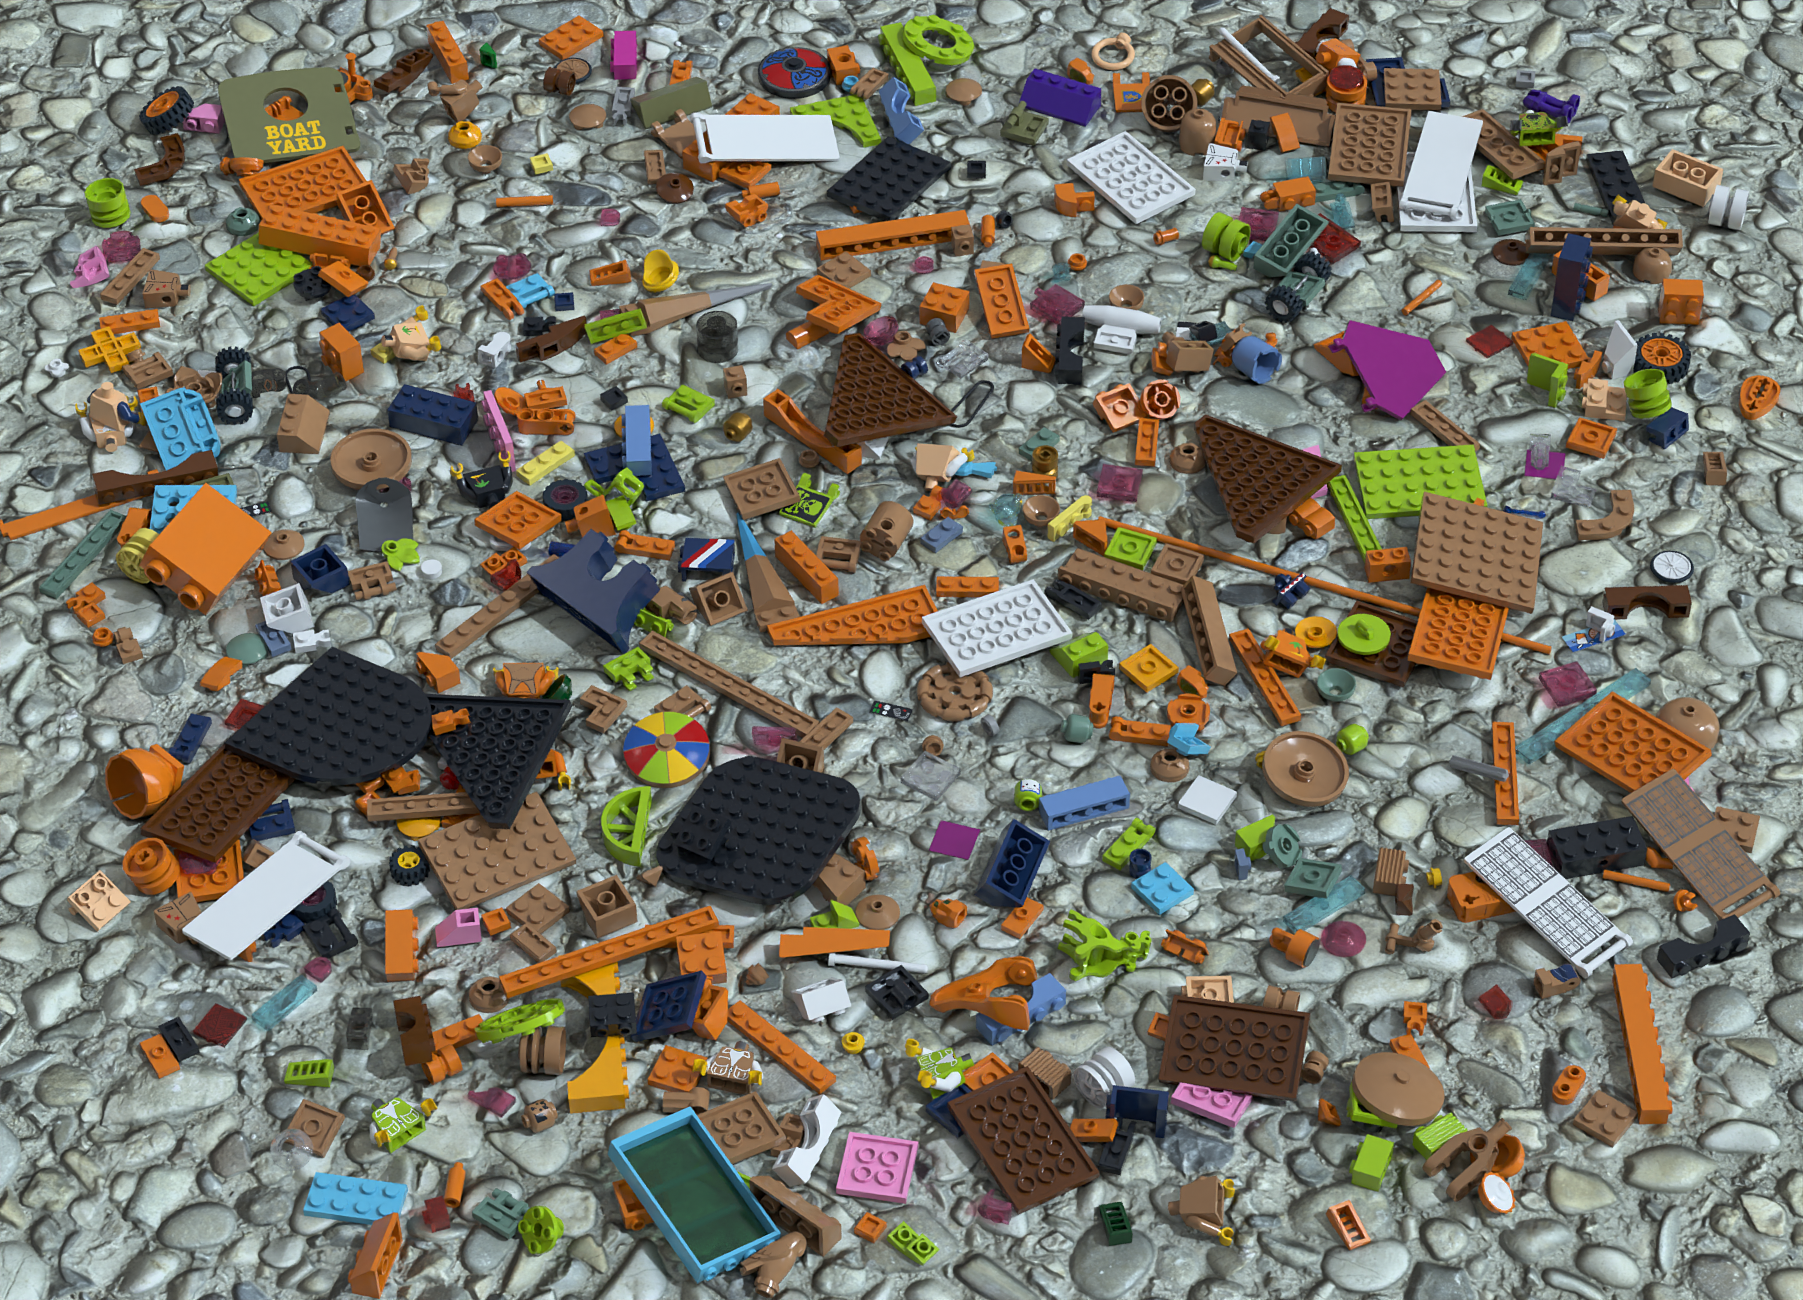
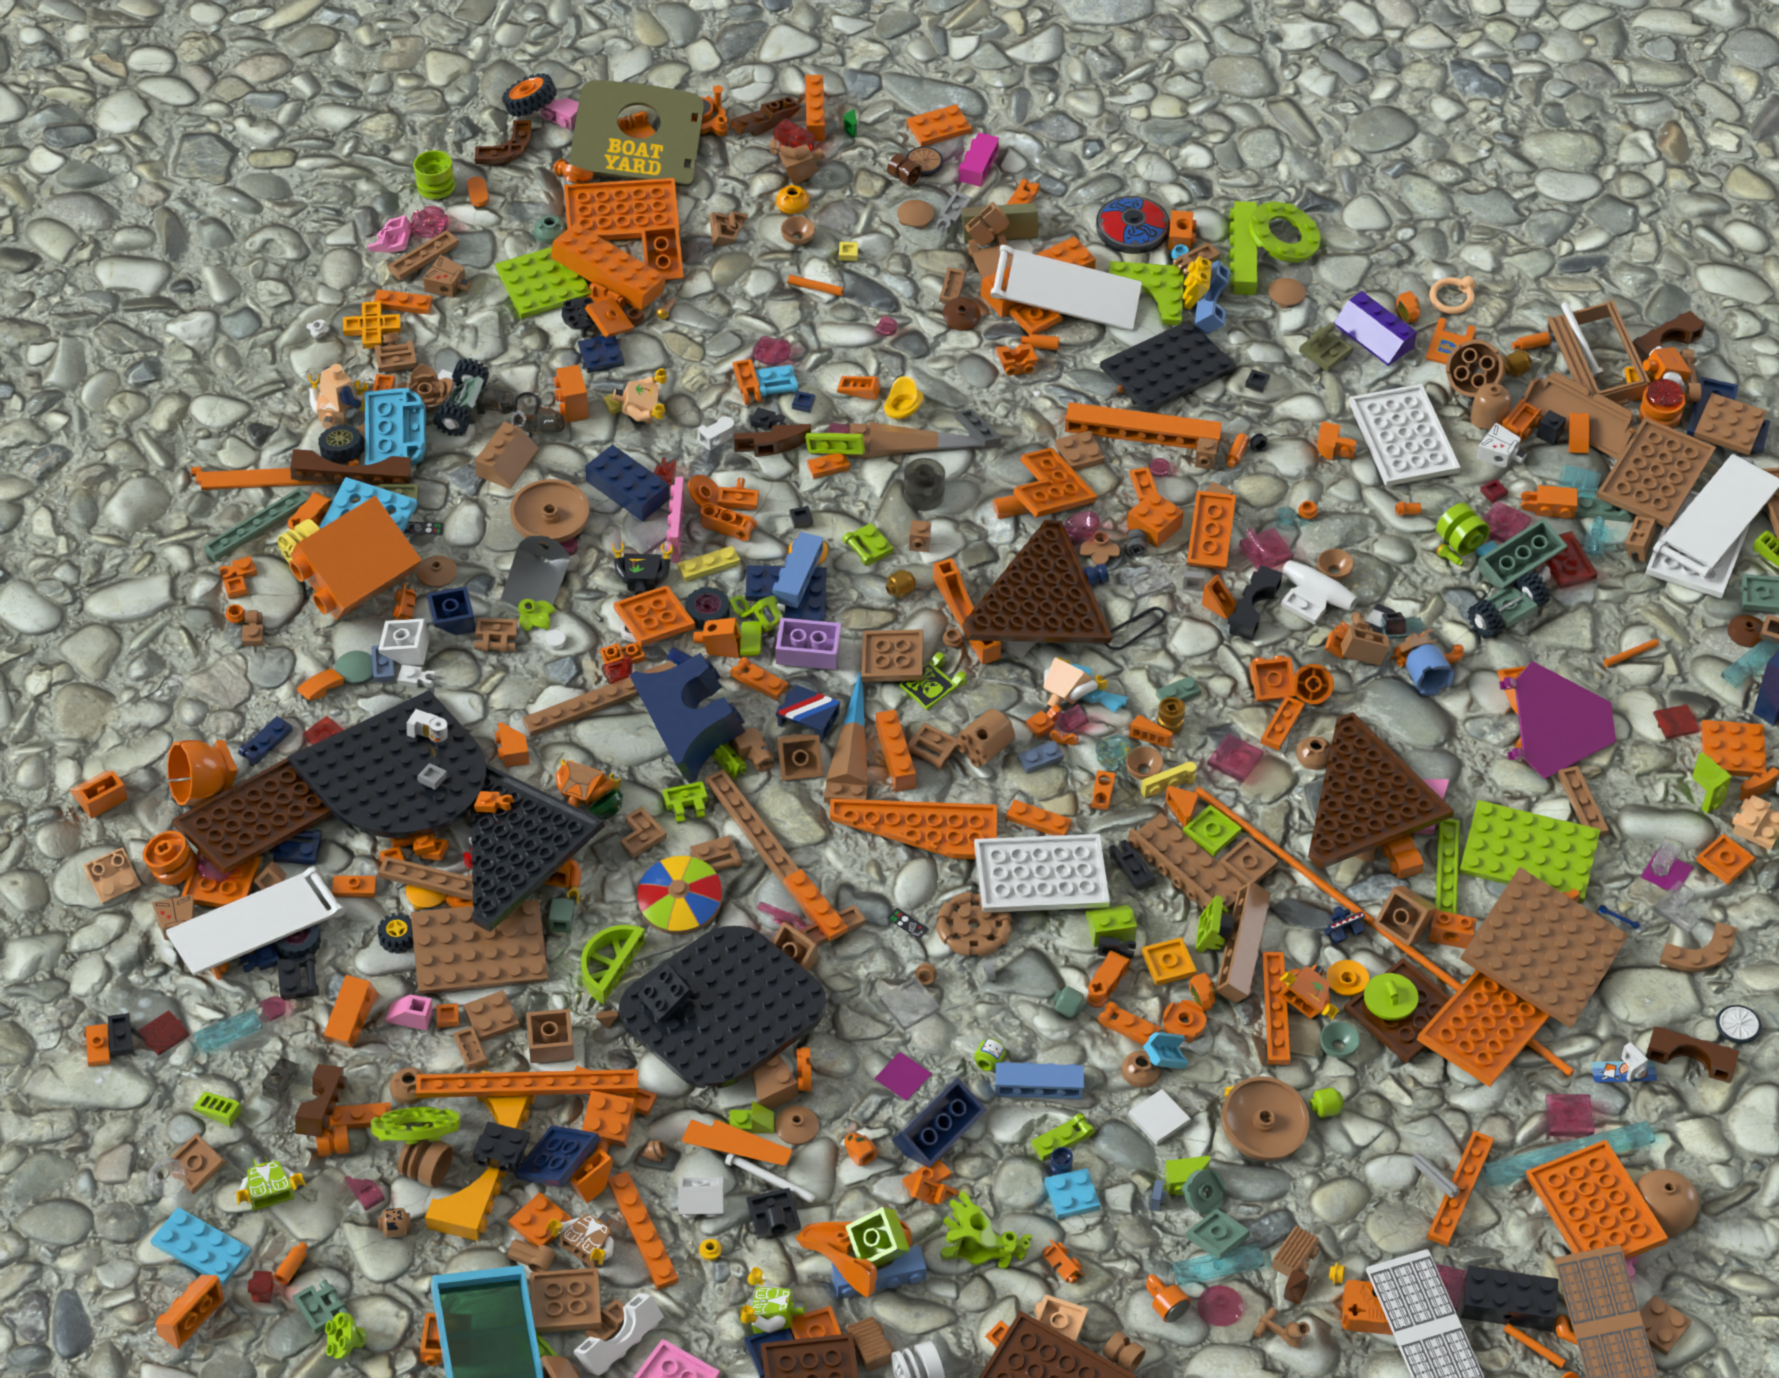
camera: 20 degrees right, 5 degrees up
none -> orange slope [70,770,128,819]
none -> black wheel [318,425,363,464]
none -> orange plate [332,875,377,897]
none -> white leg [407,709,448,742]
none -> light grey plate [417,763,447,789]
none -> sand green brick [549,898,575,933]
none -> clear red piece [774,118,814,152]
none -> lavender brick [776,618,841,670]
none -> orange plate [784,869,848,941]
none -> lime brick [845,1207,910,1268]
none -> orange slope [910,1176,959,1205]
none -> dark grey plate [955,409,1002,447]
none -> medium nougat piece [965,201,1010,247]
none -> orange plate [1129,467,1158,503]
none -> yellow plate [1182,256,1212,310]
none -> light grey plate [1183,570,1204,591]
none -> lime piece [1195,895,1234,954]
none -> medium nougat brick [1374,885,1437,946]
none -> dark red tile [1480,479,1508,504]
none -> orange cylinder [1511,332,1551,351]

